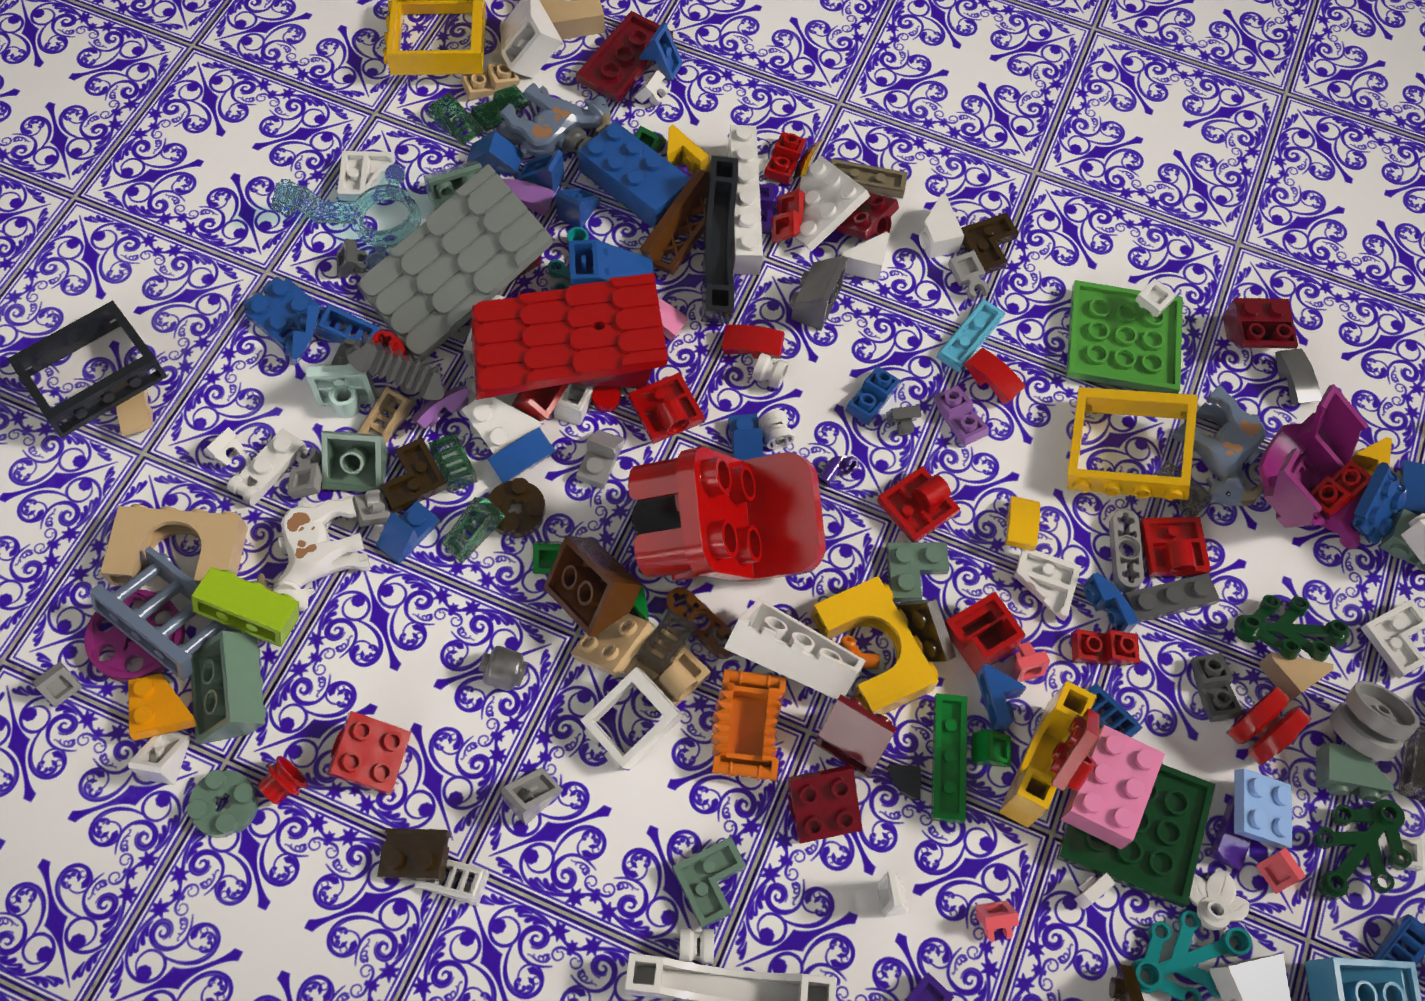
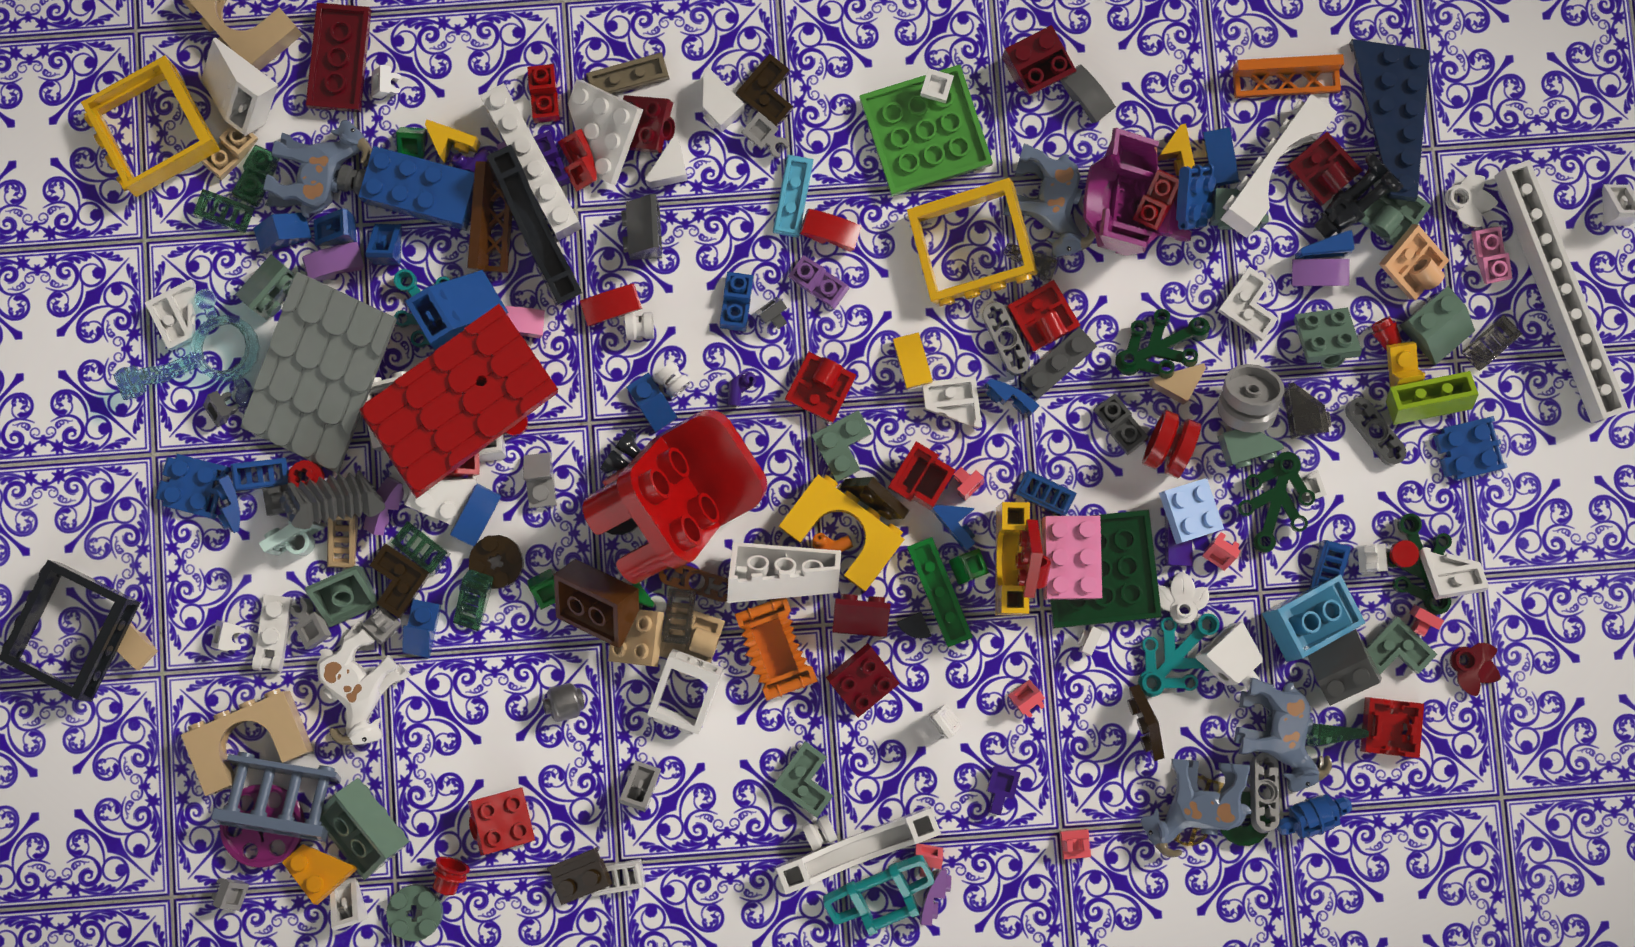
camera: 25 degrees left, 20 degrees up
lime brick [191,566,299,647] -> none
red plate [628,372,705,444] -> none
blue slope [639,23,683,81] -> none
sticker [793,139,825,179] -> none
red slope [1071,629,1140,665] -> none

